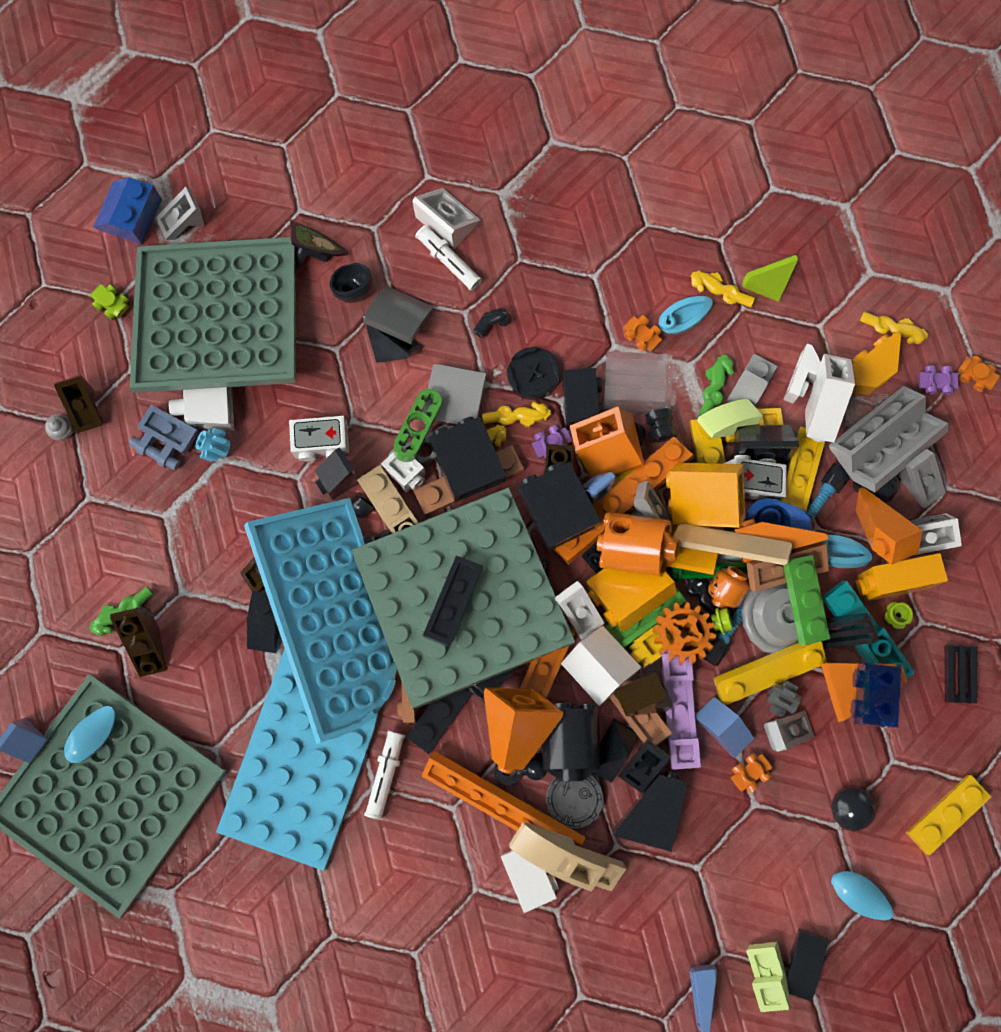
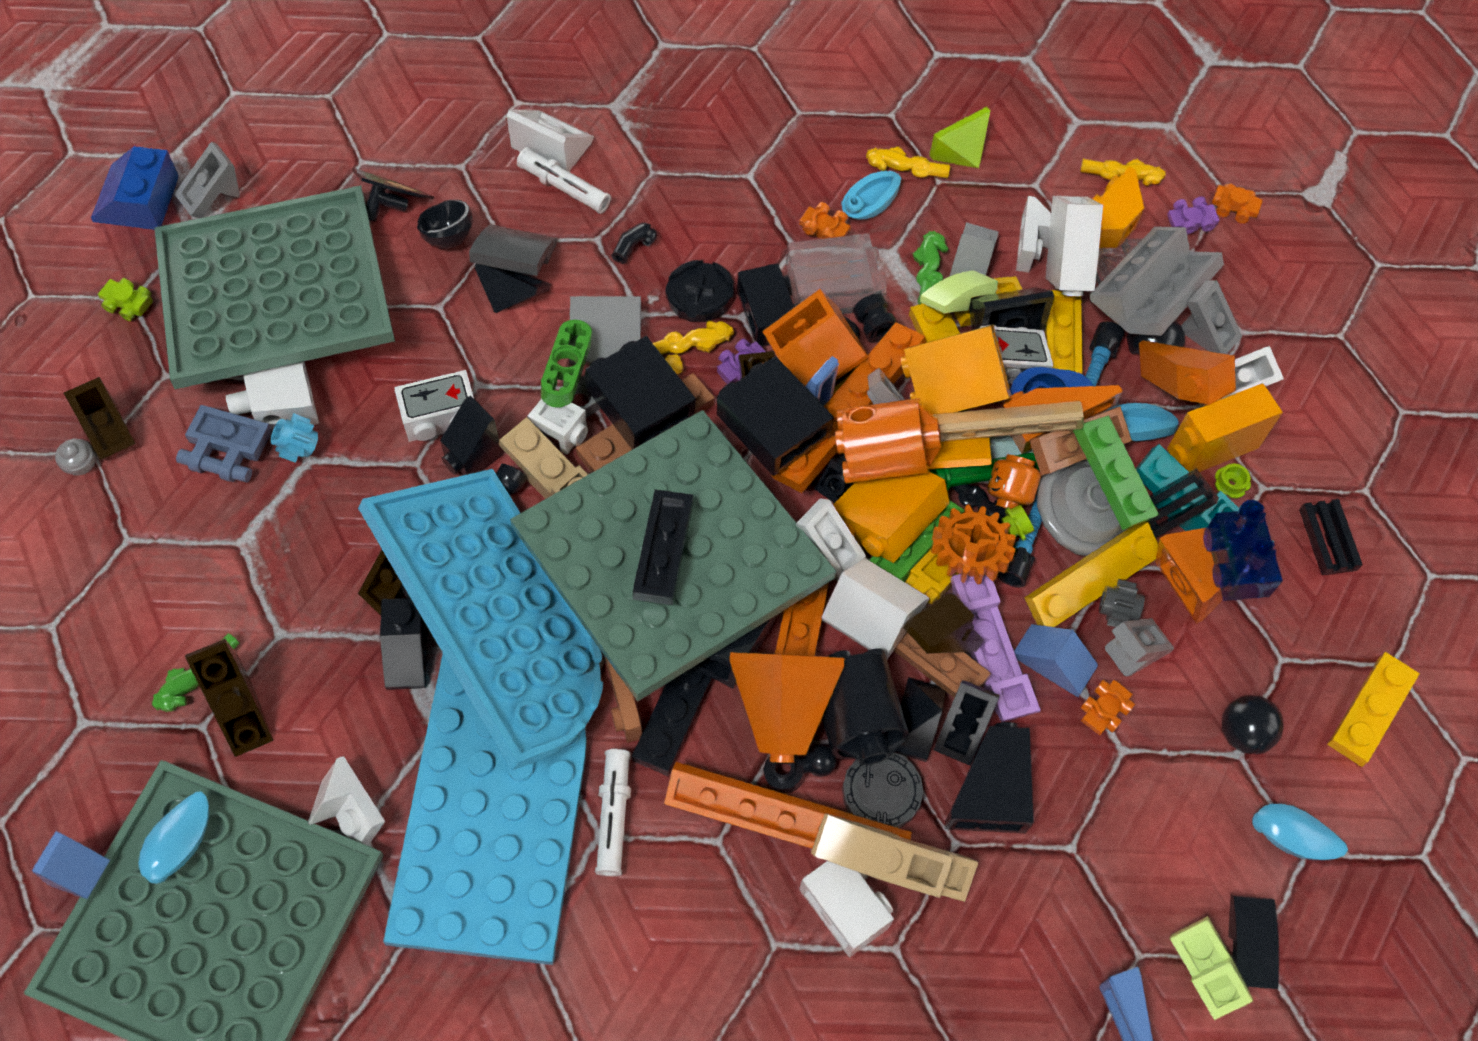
camera: 20 degrees left, 15 degrees down
none -> white slope [308,756,385,845]

